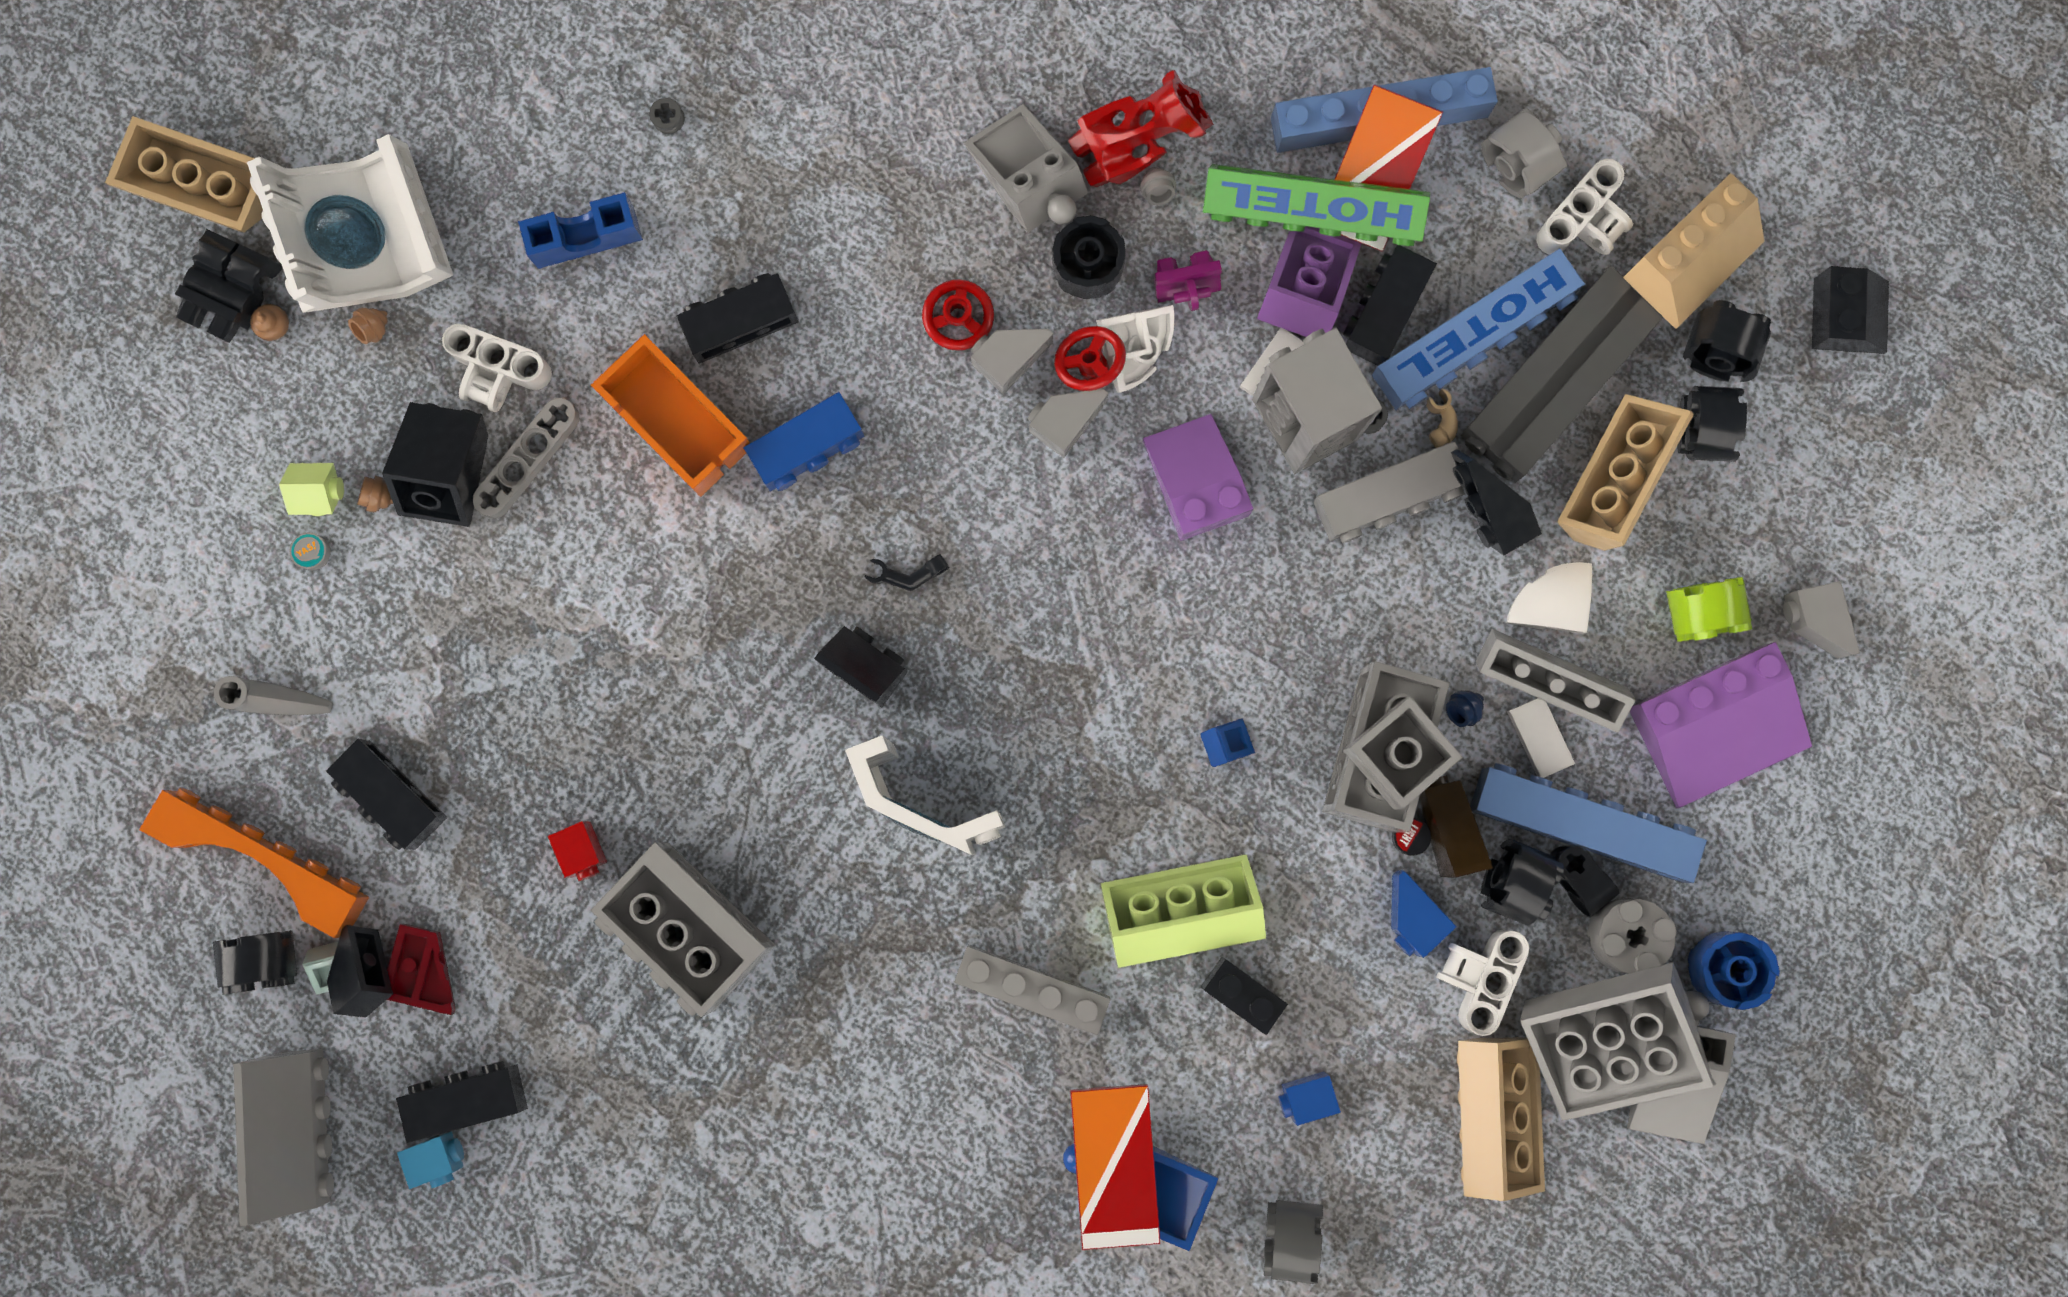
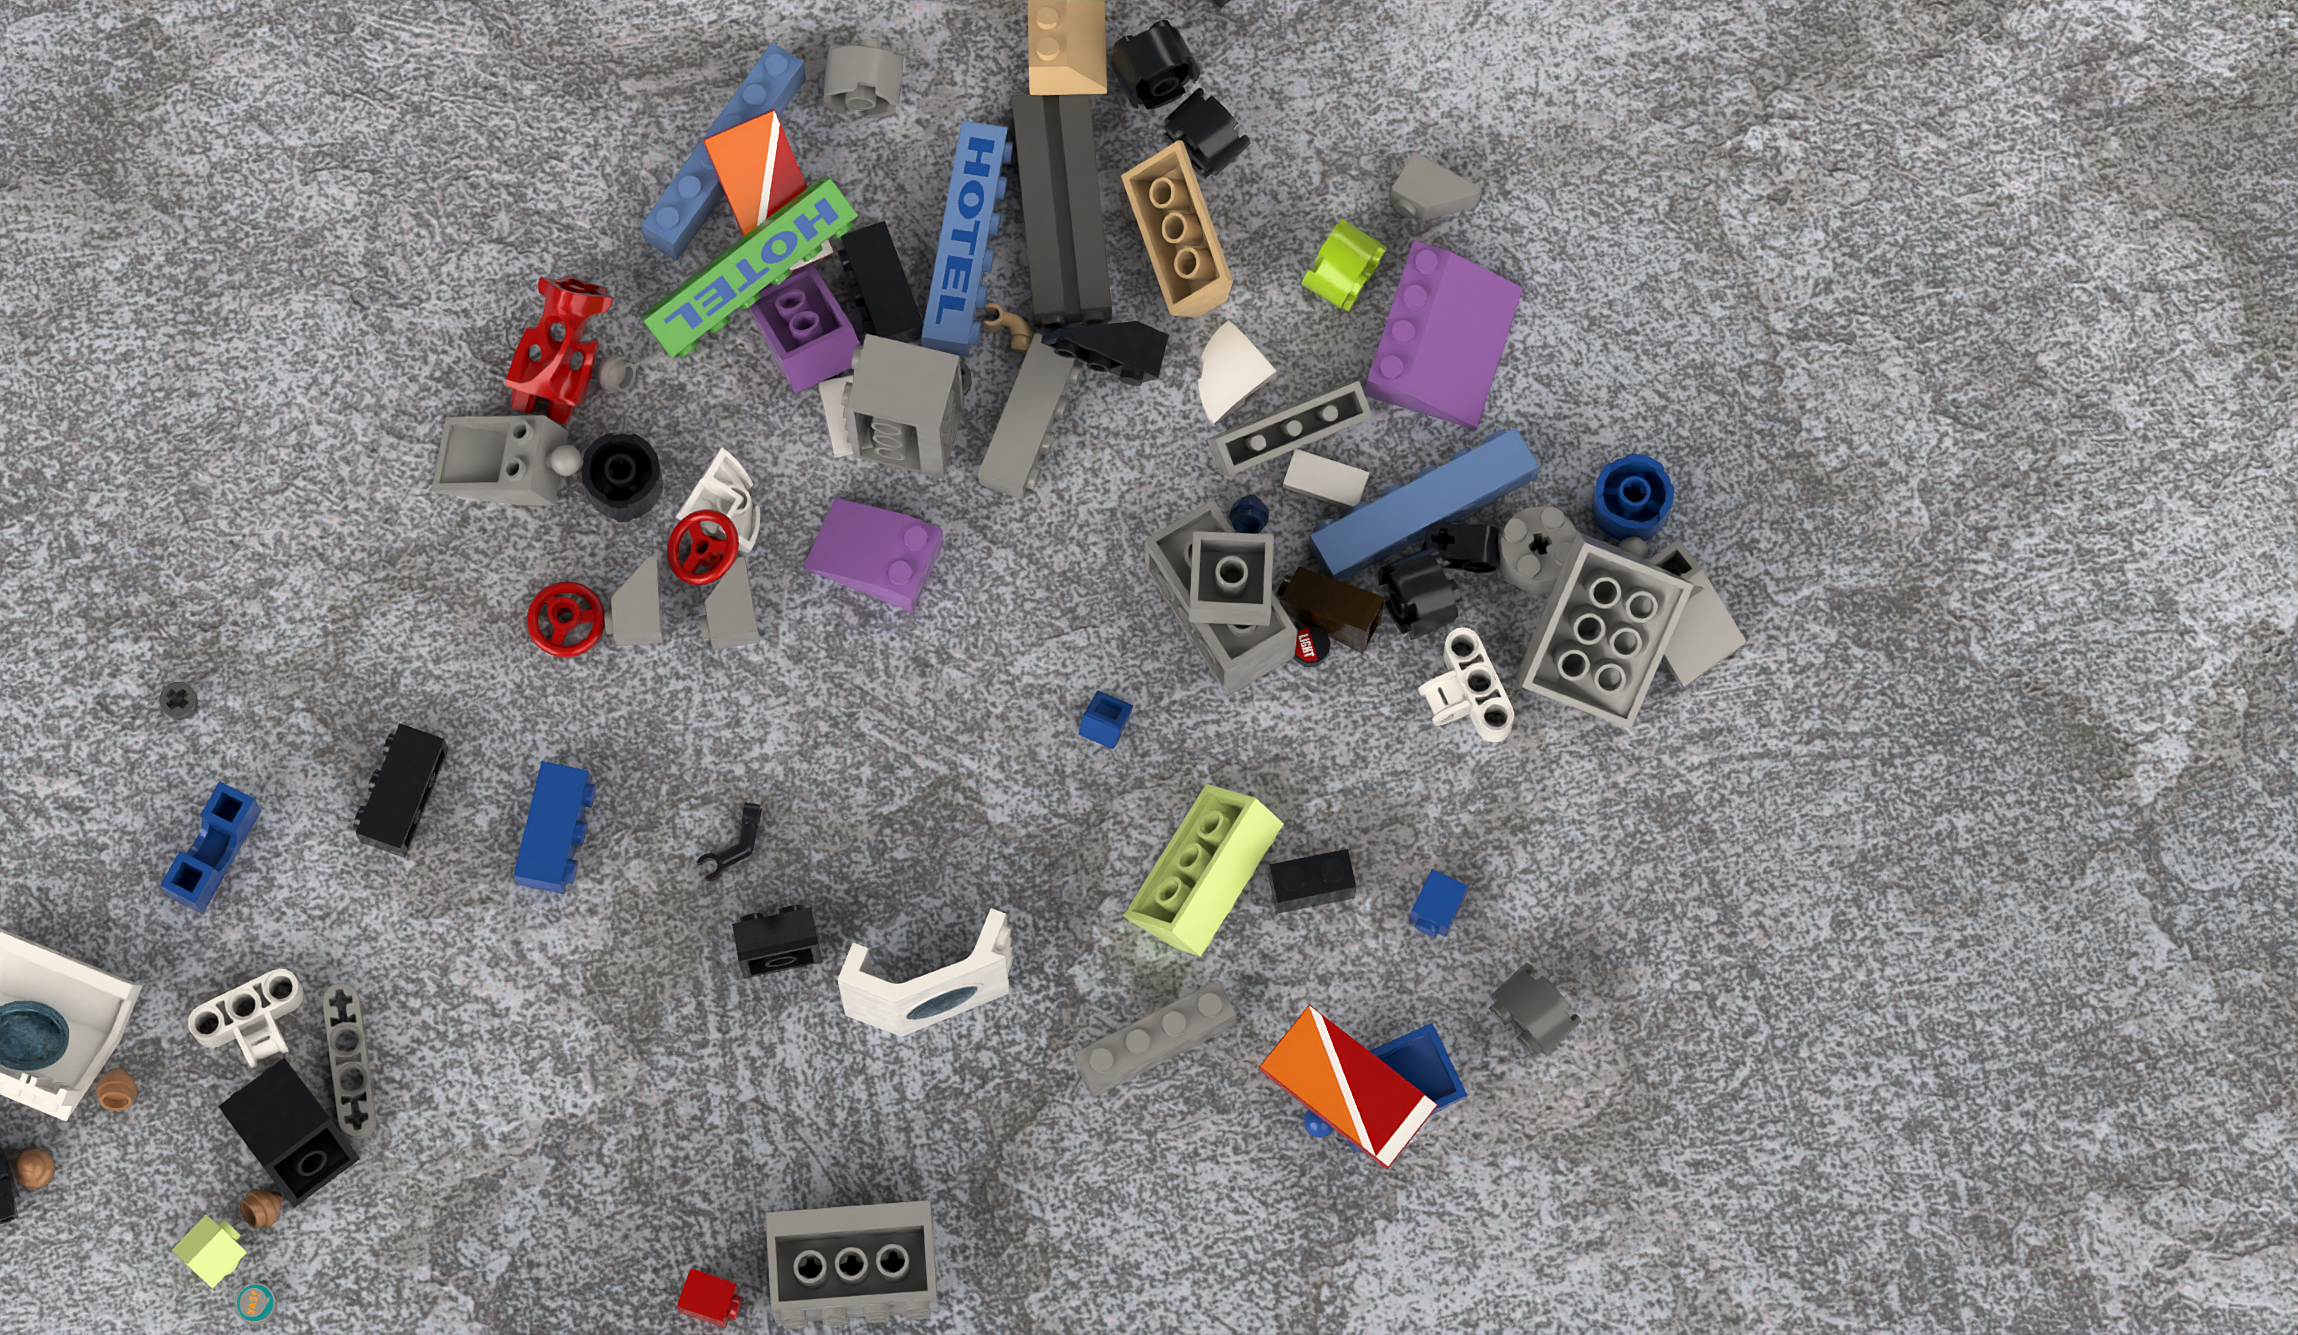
camera: 50 degrees left, 10 degrees down
orange piece [591,334,750,497] -> none
magenta hips [1155,250,1222,311] -> none
blue slope [1391,870,1456,958] -> none
tan slope [1457,1037,1545,1201] -> none
white piece [1536,158,1633,255] -> none

